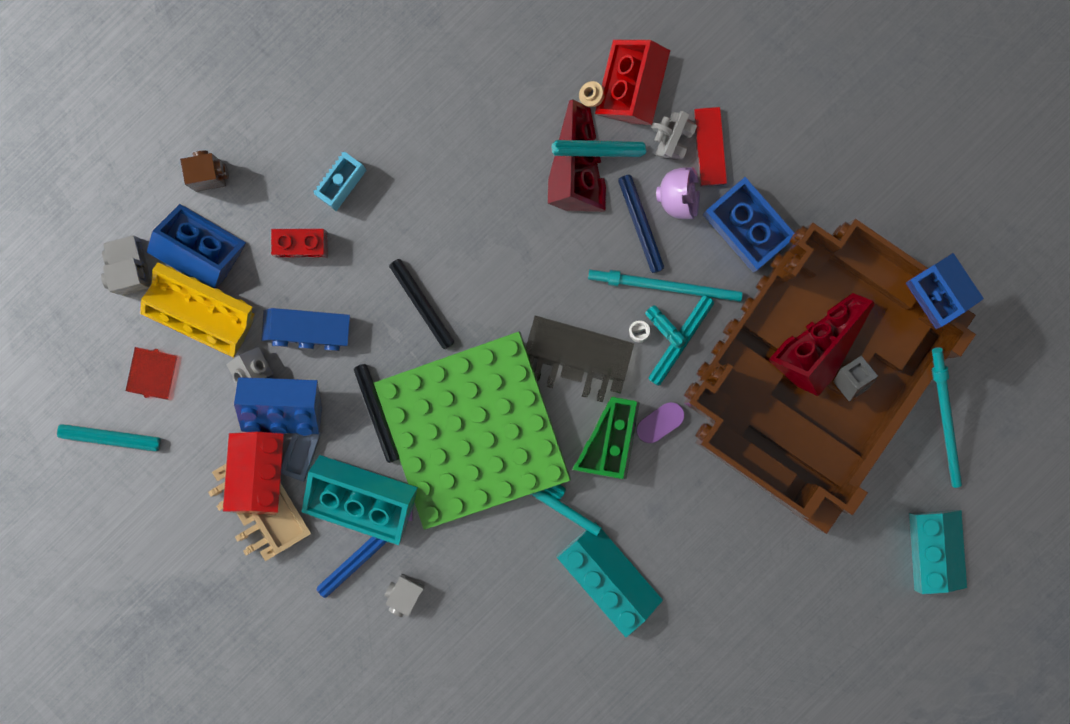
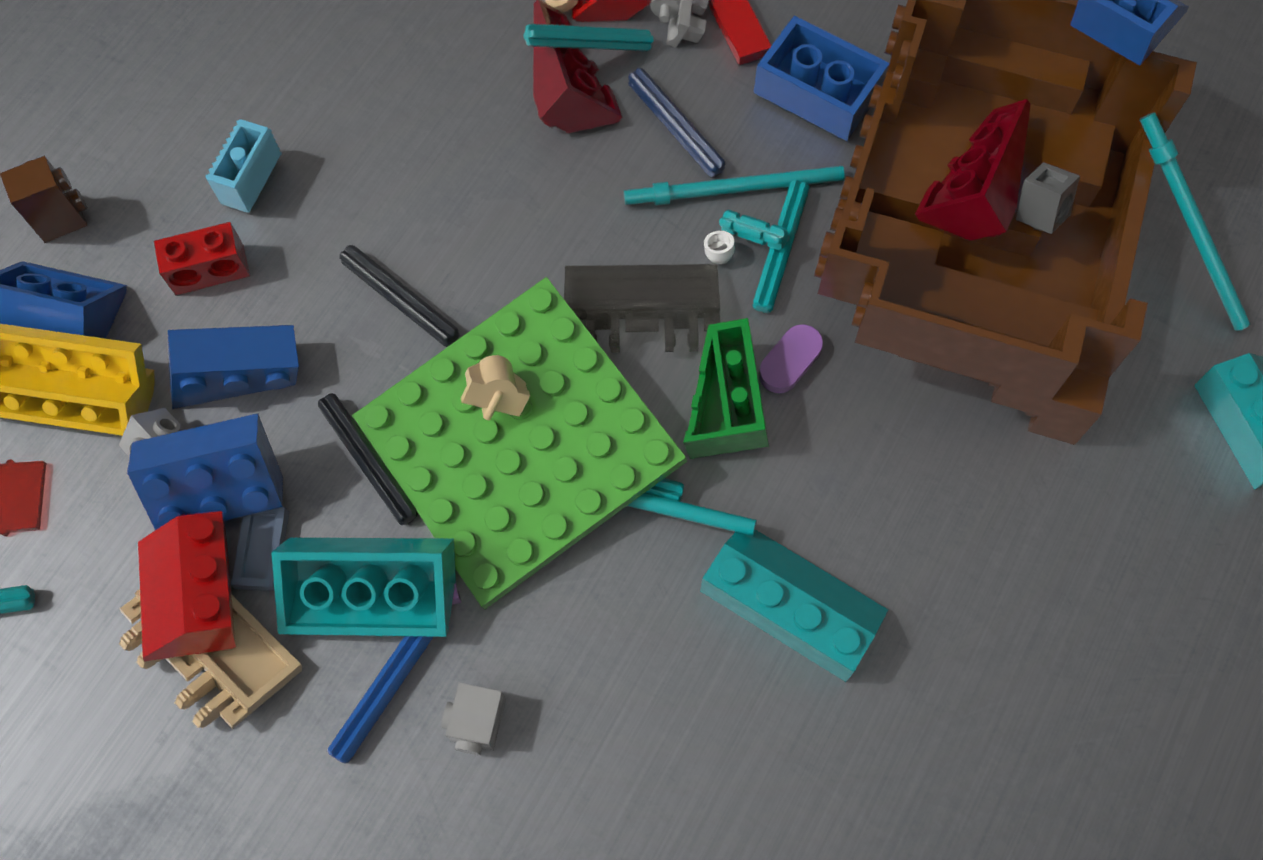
camera: 10 degrees left, 20 degrees down
lavender cylinder [656,167,700,219] -> none
none -> tan piece [461,355,530,420]

